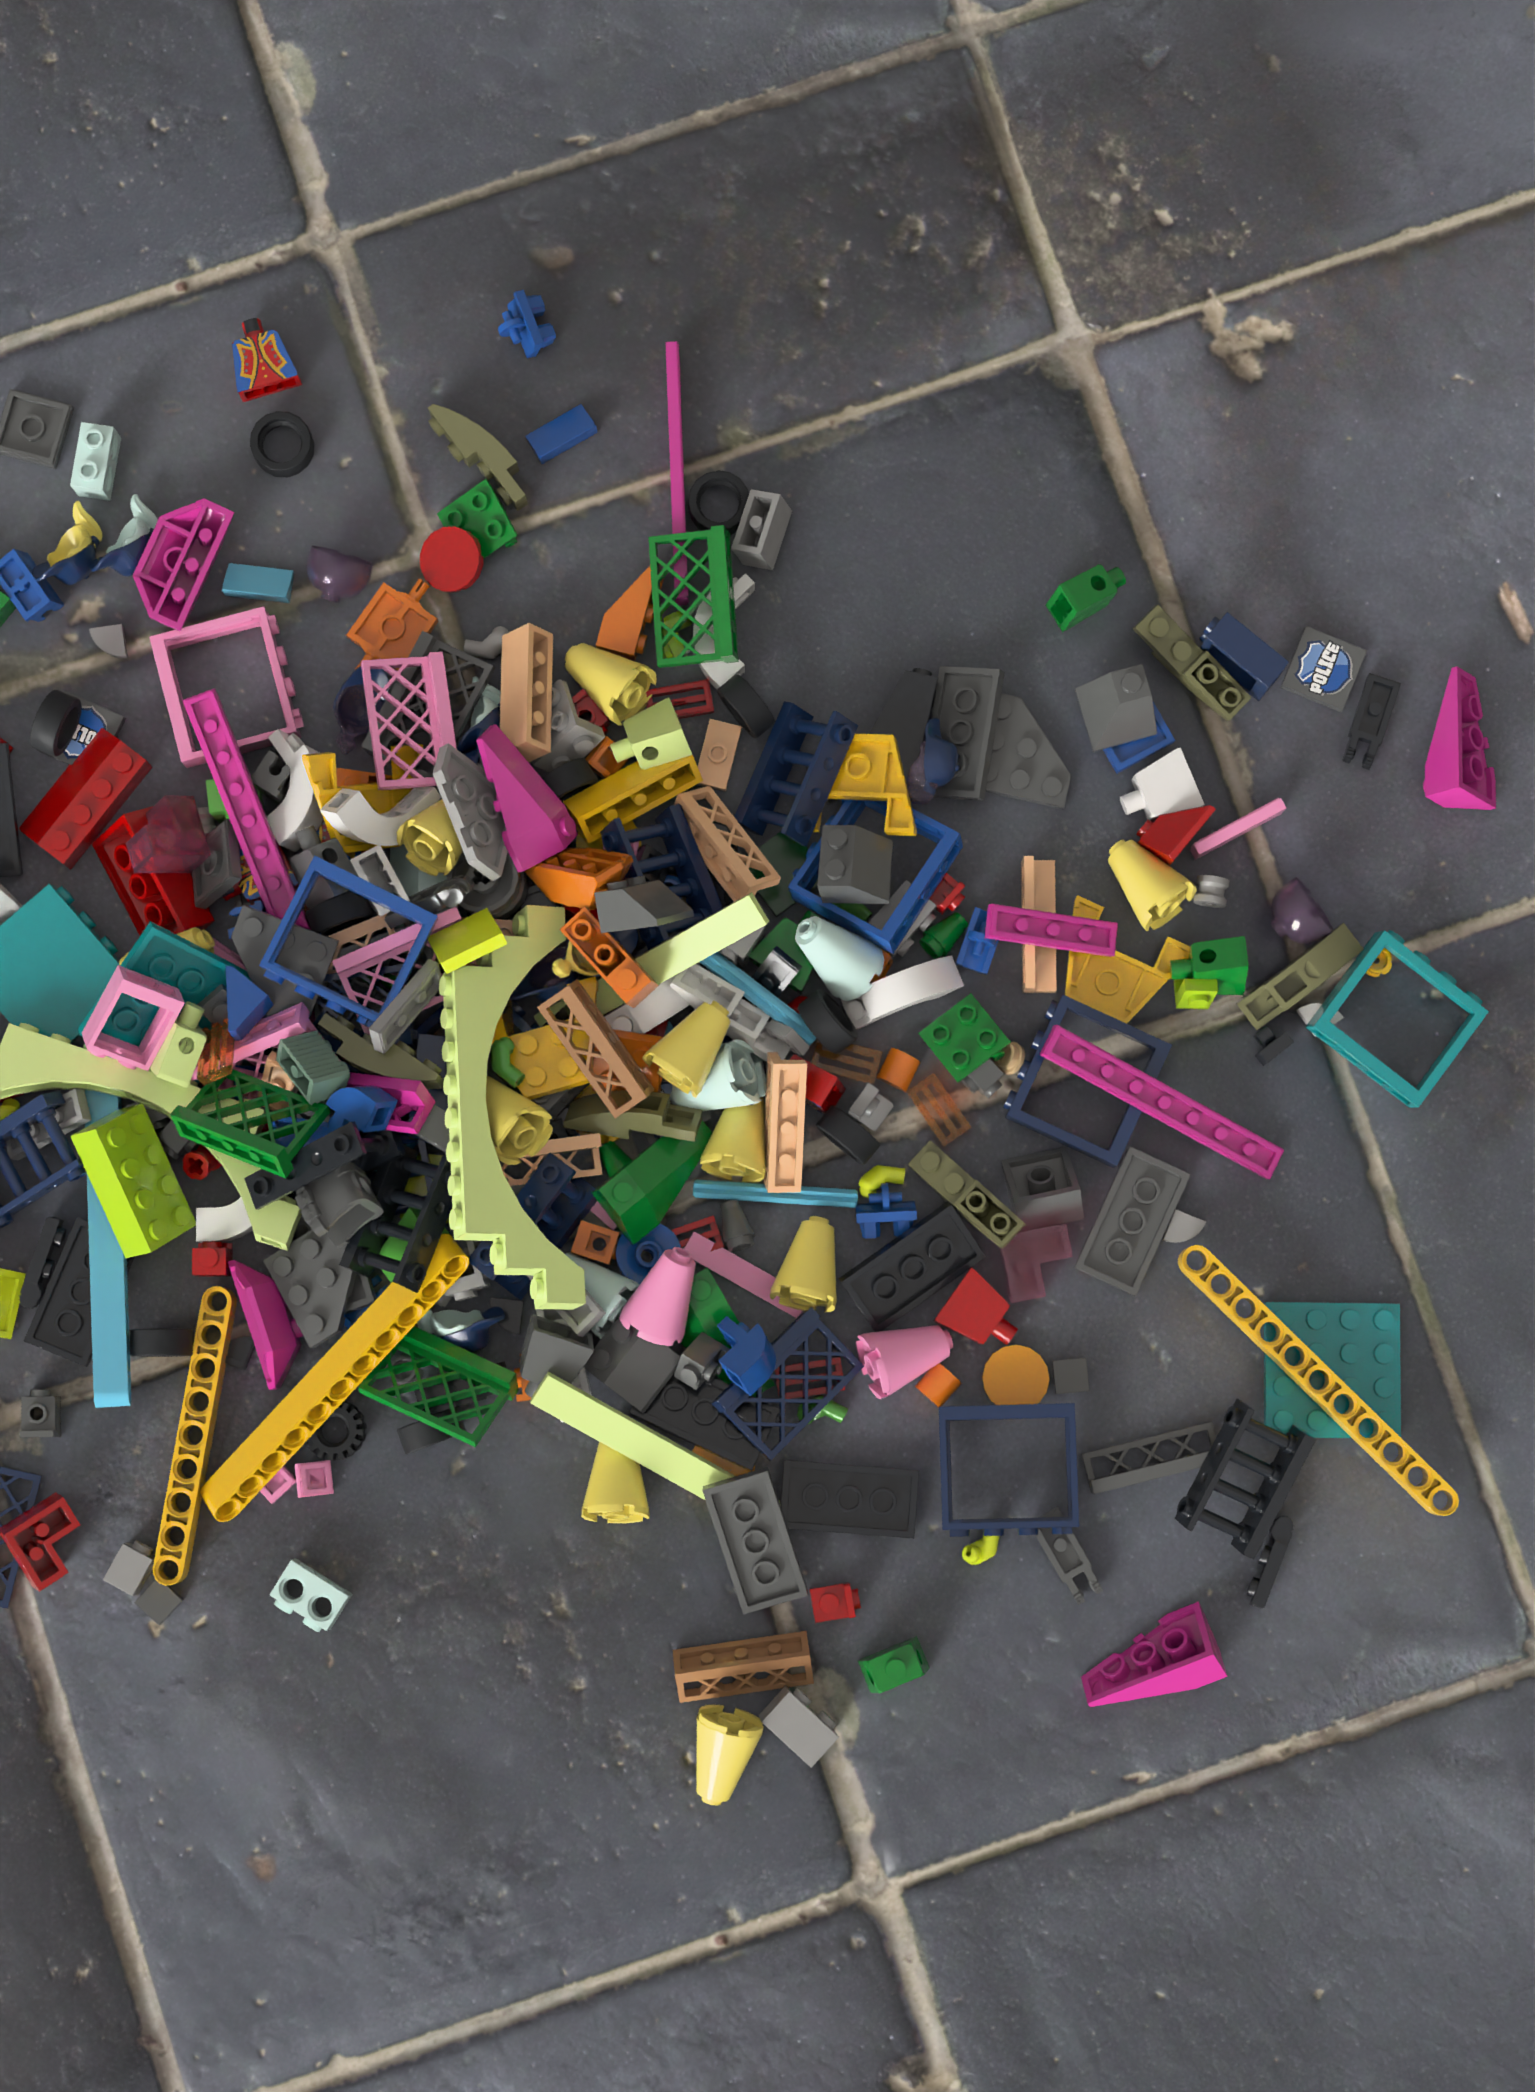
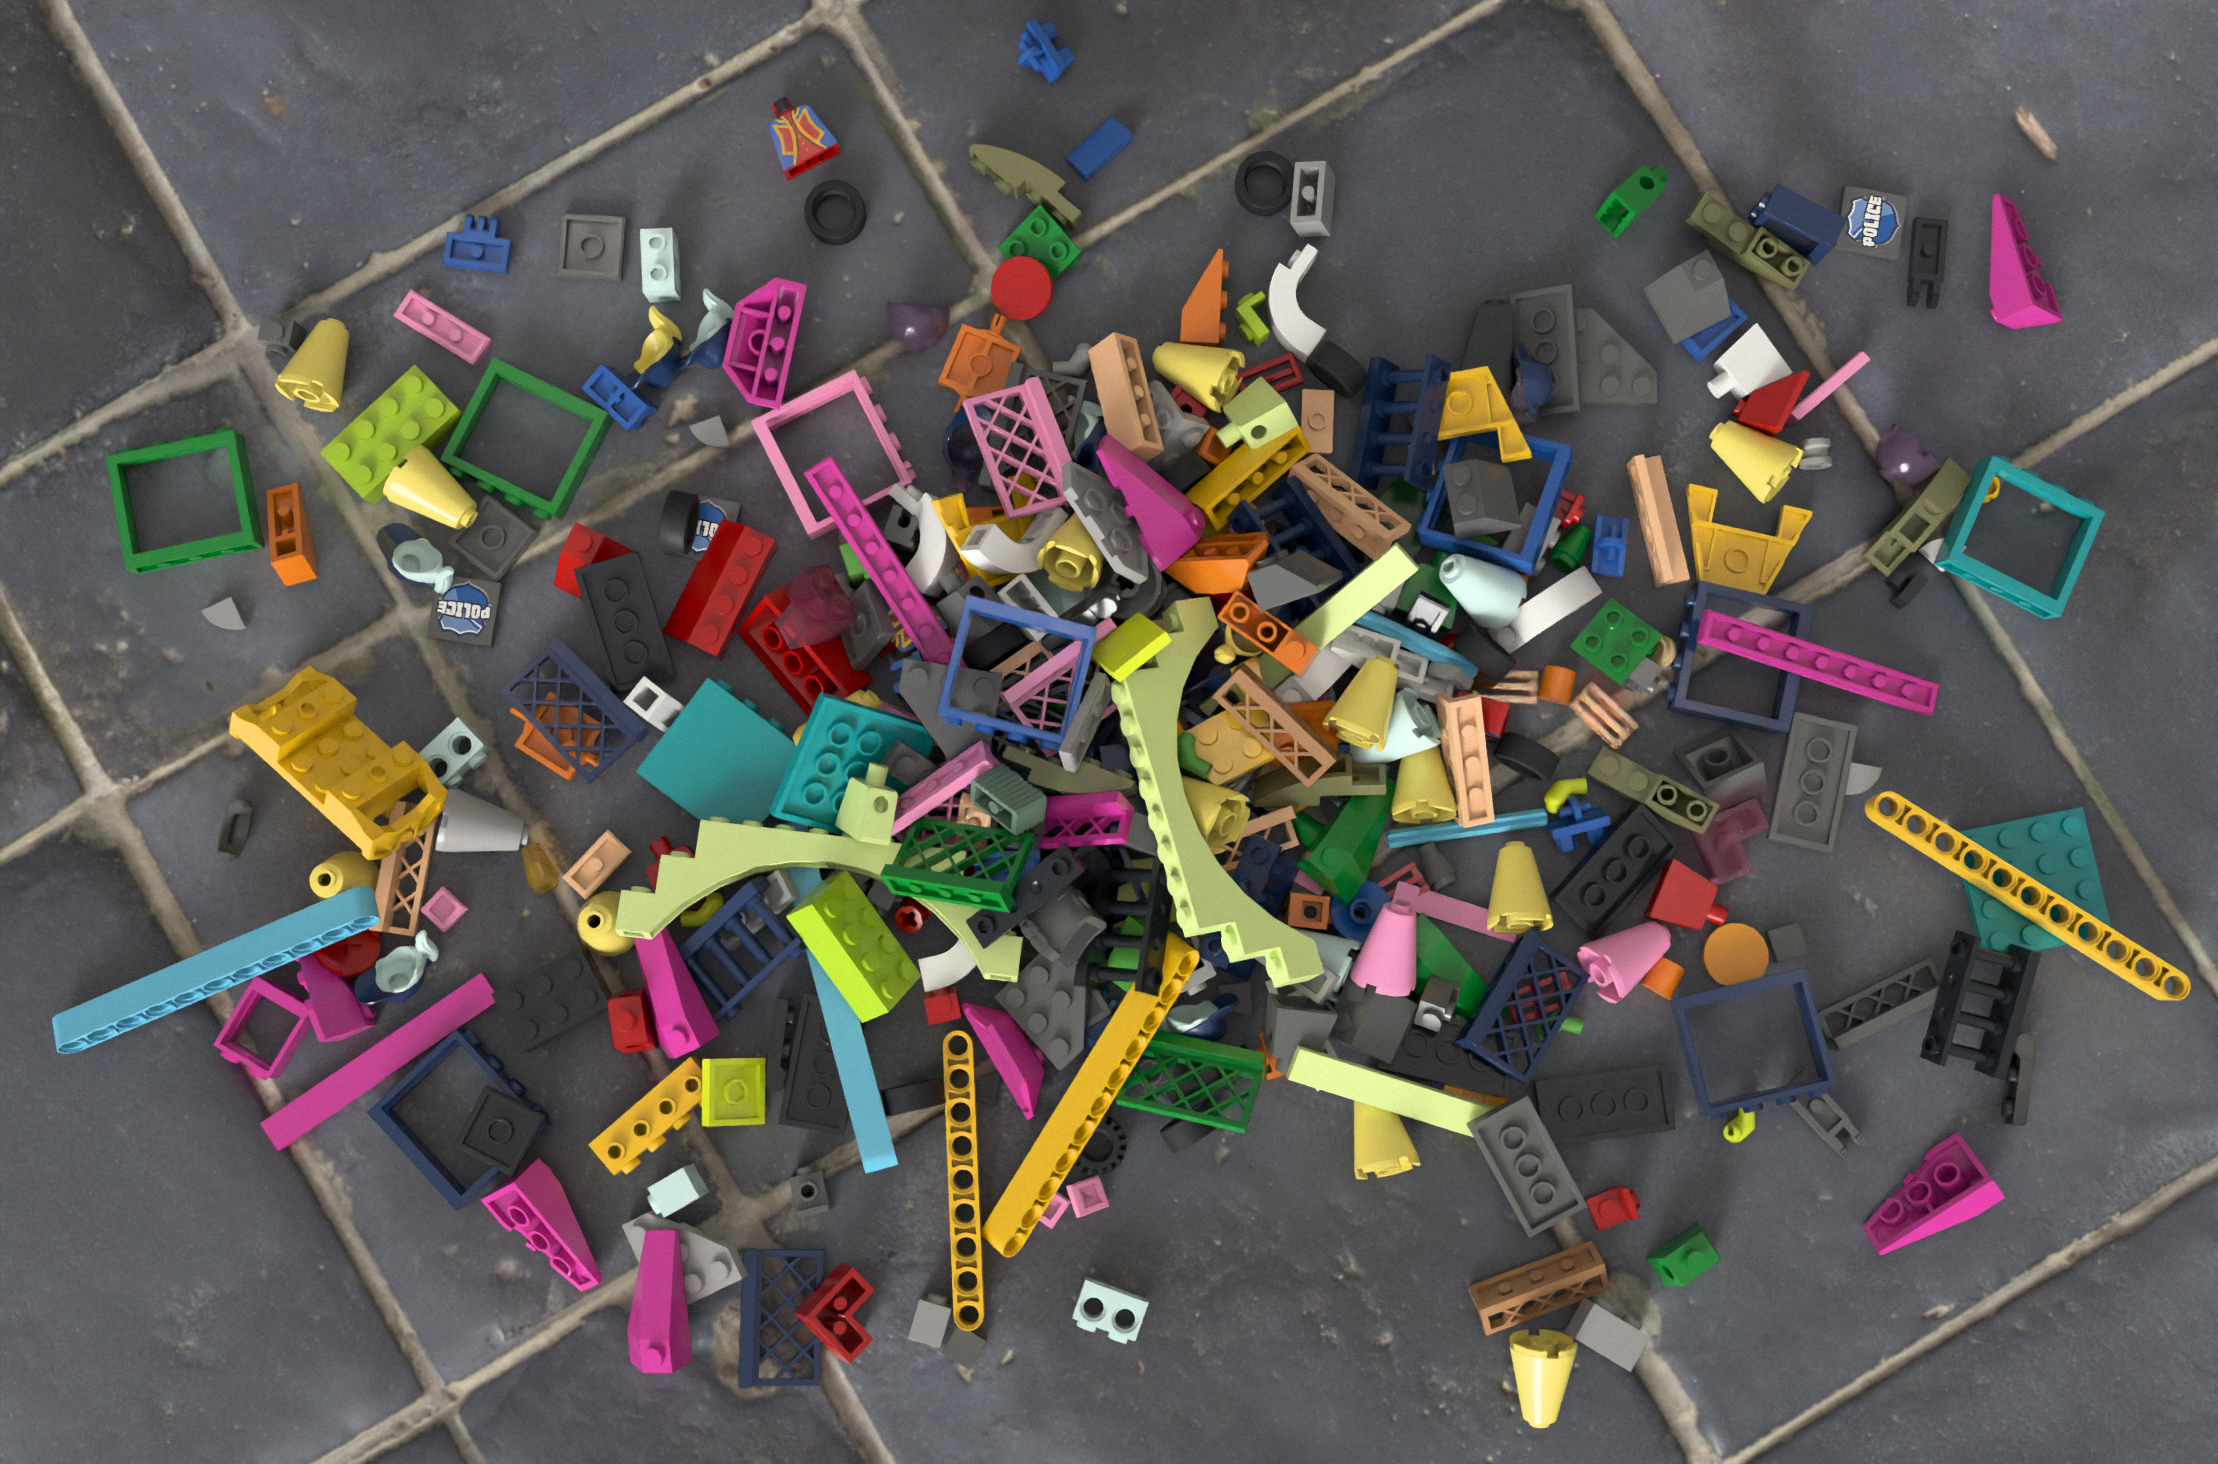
camera: 15 degrees left, 0 degrees up
bright pink window [81,965,185,1071] -> none
clear orange tile [197,1018,235,1085] -> none
medium azure slope [222,563,294,603] -> none
blue slope [226,966,274,1041] -> none
blue brick [325,1085,398,1135] -> none
green fence [648,525,739,668] -> none
dark pink tile [666,341,689,605] -> none
blue brick [717,1316,776,1396] -> none
light grey bracket [848,1083,894,1131] -> none
dark pink tile [985,903,1118,957] -> none
green torso [1170,936,1249,995] -> none
lime bracket [1173,979,1218,1009] -> none

